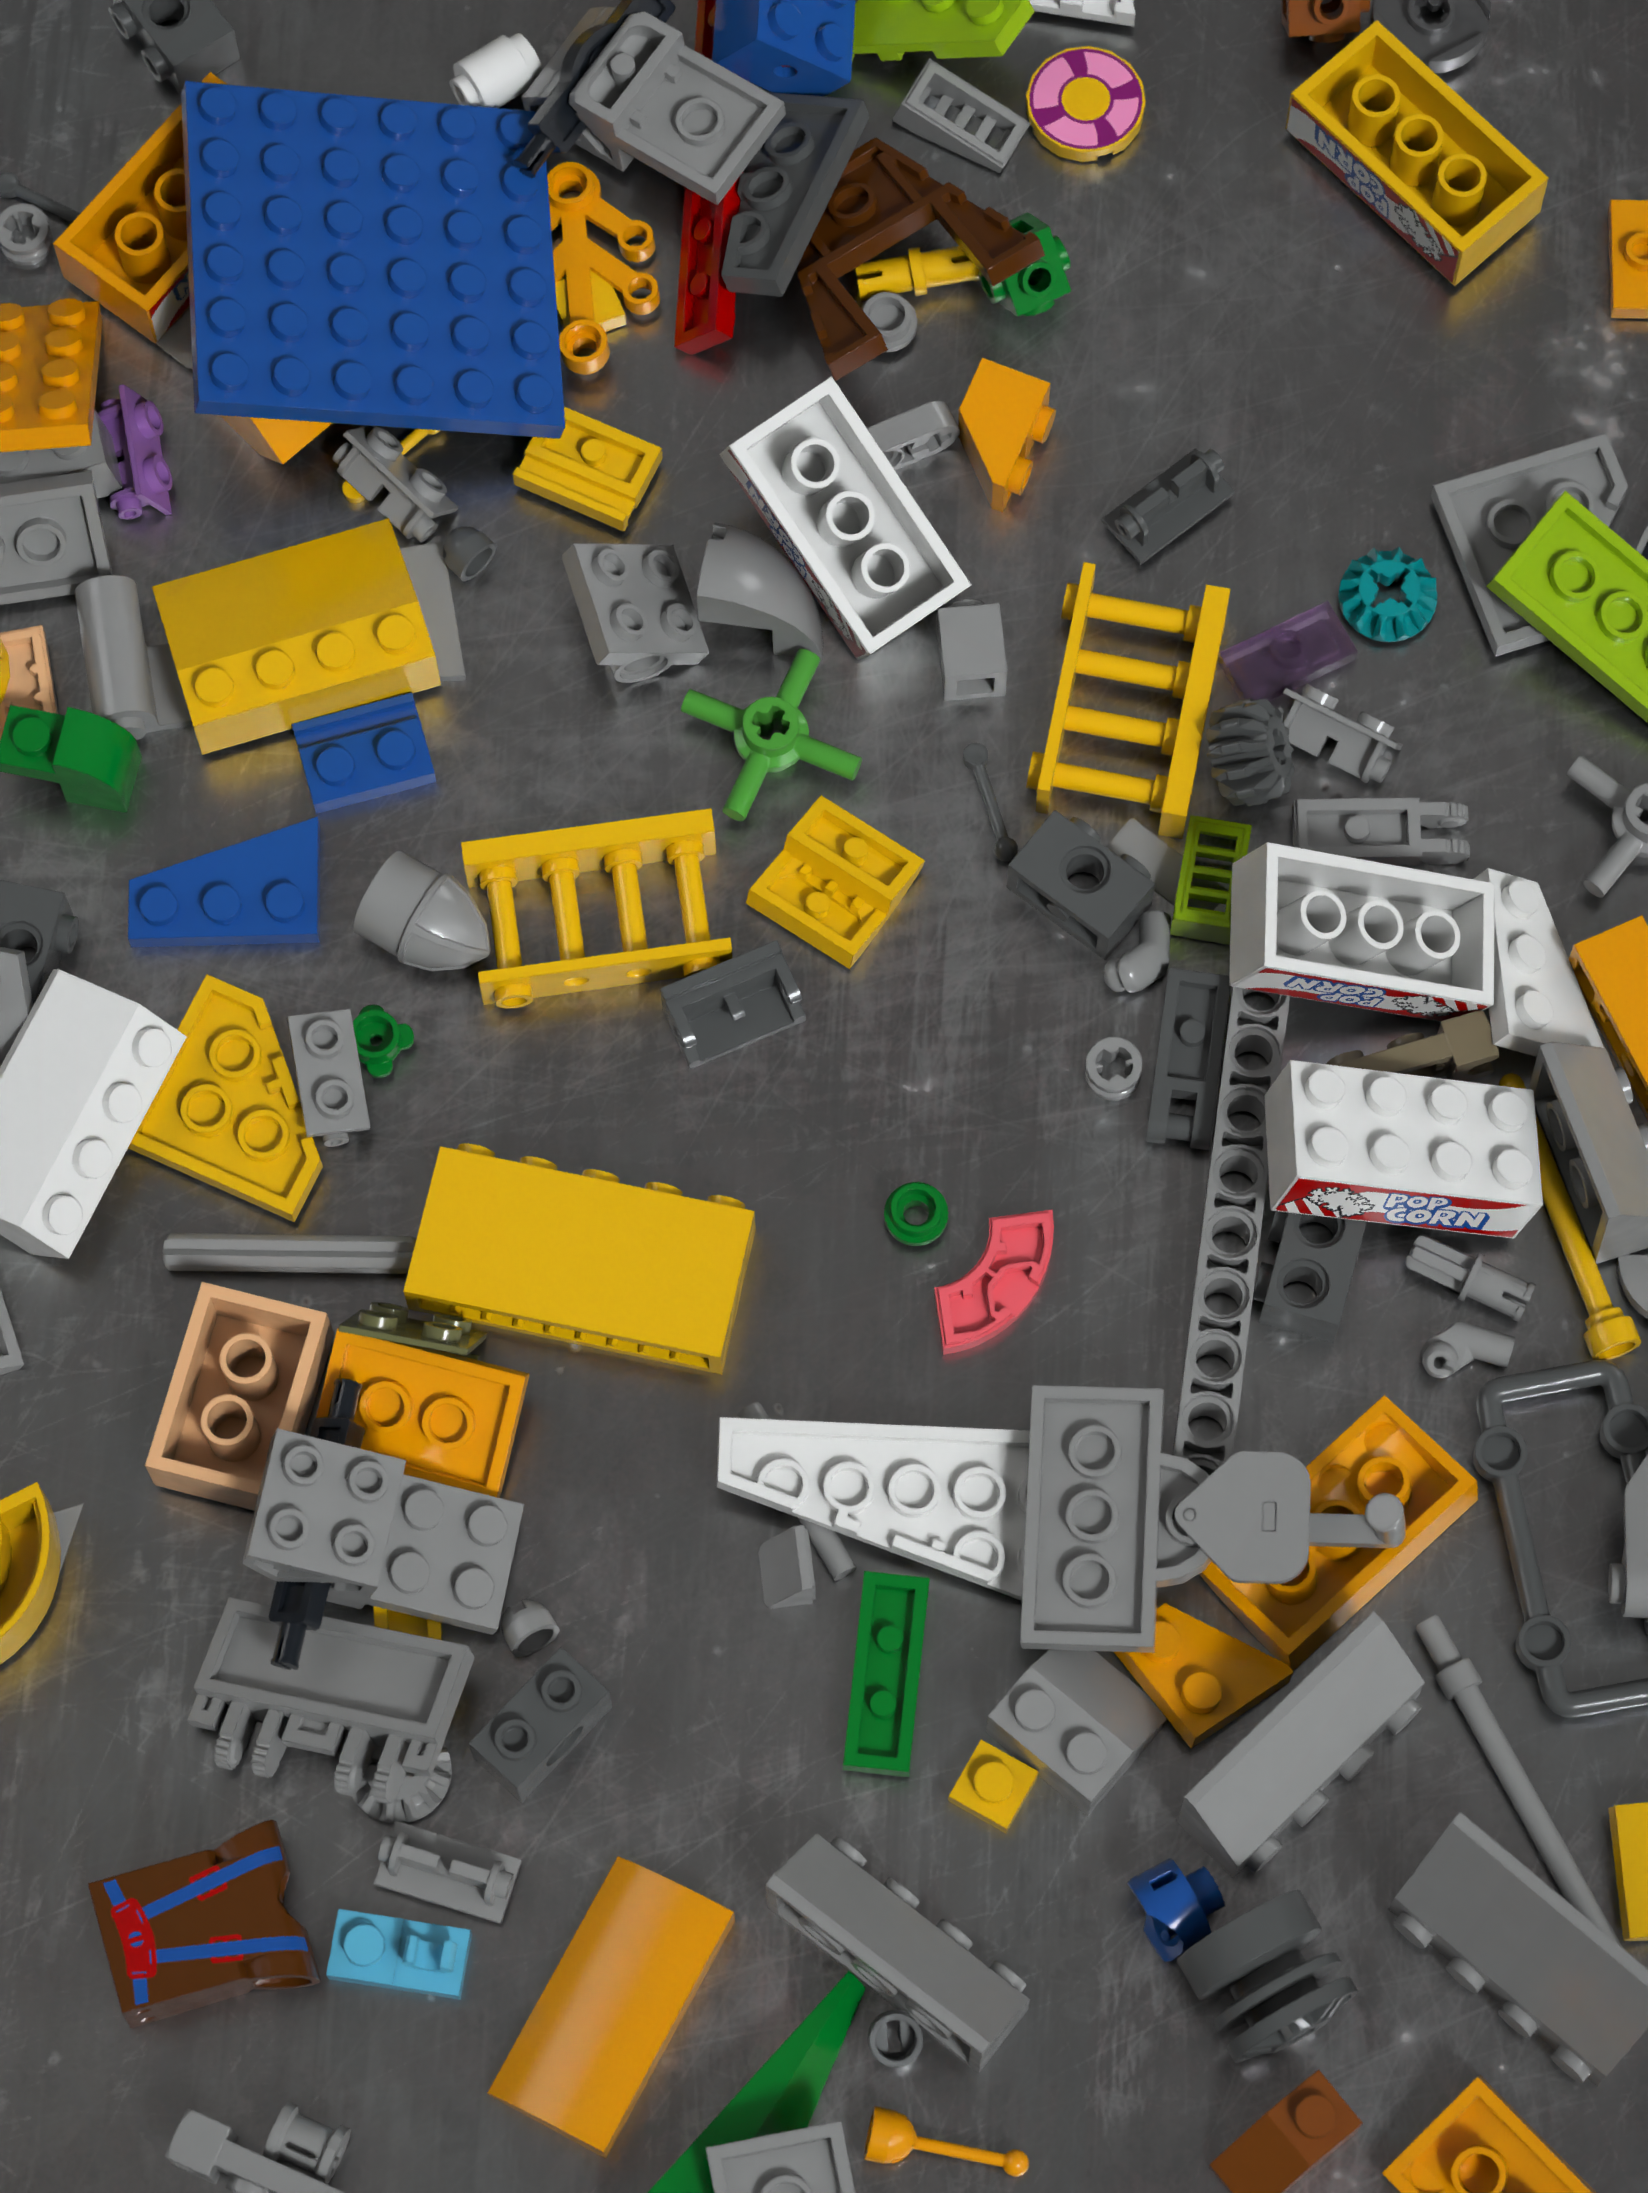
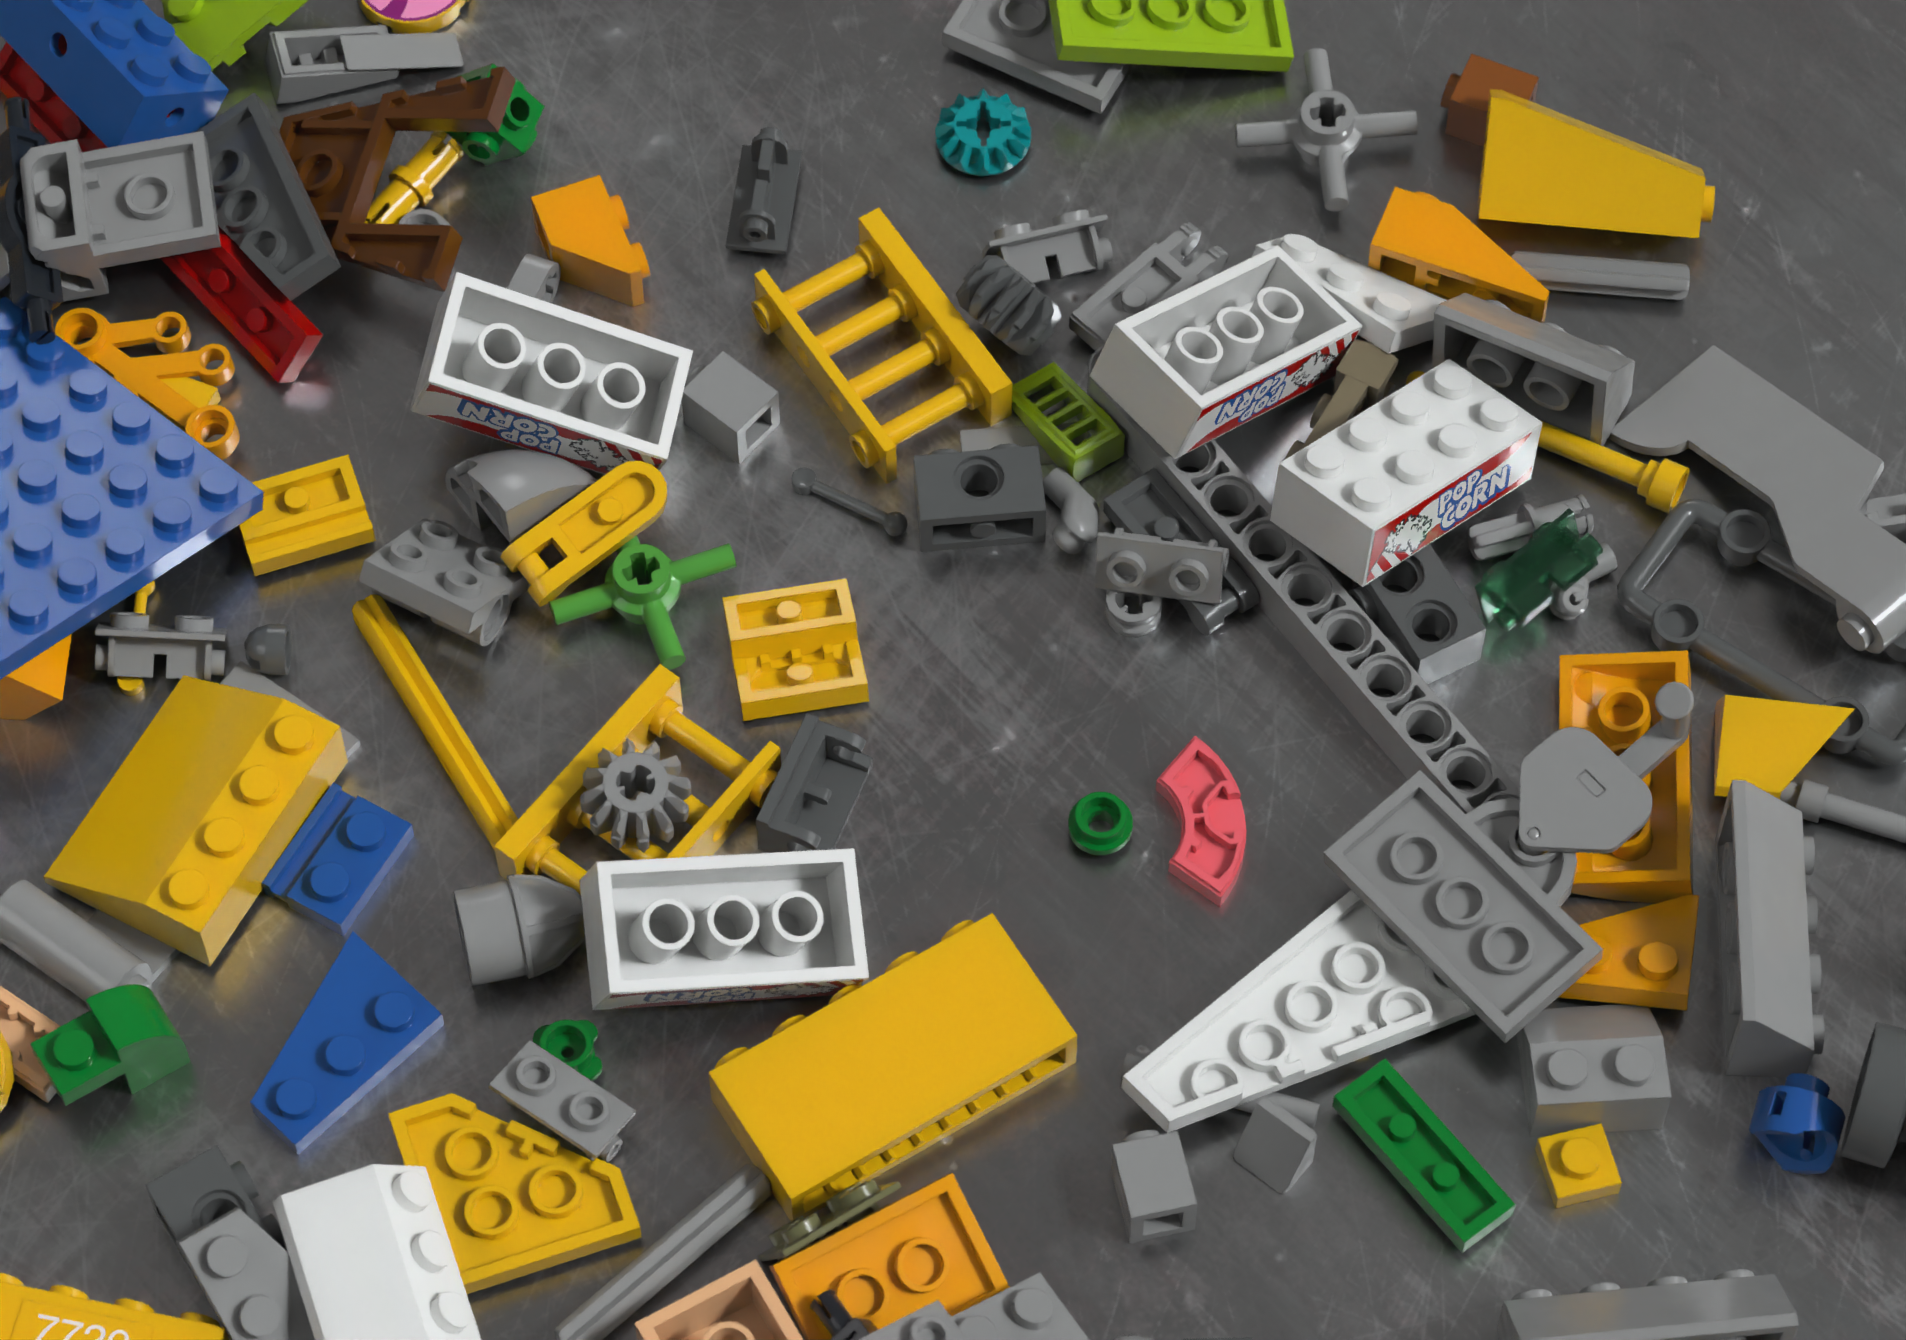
camera: 45 degrees left, 10 degrees down
clear purple plate [1218,601,1358,701] -> none
none -> light grey sticker [340,32,464,70]
none -> yellow axle [352,594,518,851]
none -> yellow plate [500,461,667,607]
none -> light grey gear [580,738,691,853]
none -> white brick [580,848,869,1010]
none -> light grey hinge [1095,527,1229,604]
none -> light grey brick [1111,1130,1197,1244]
none -> clear green hinge [1475,508,1603,632]
none -> yellow slope [1714,695,1855,799]

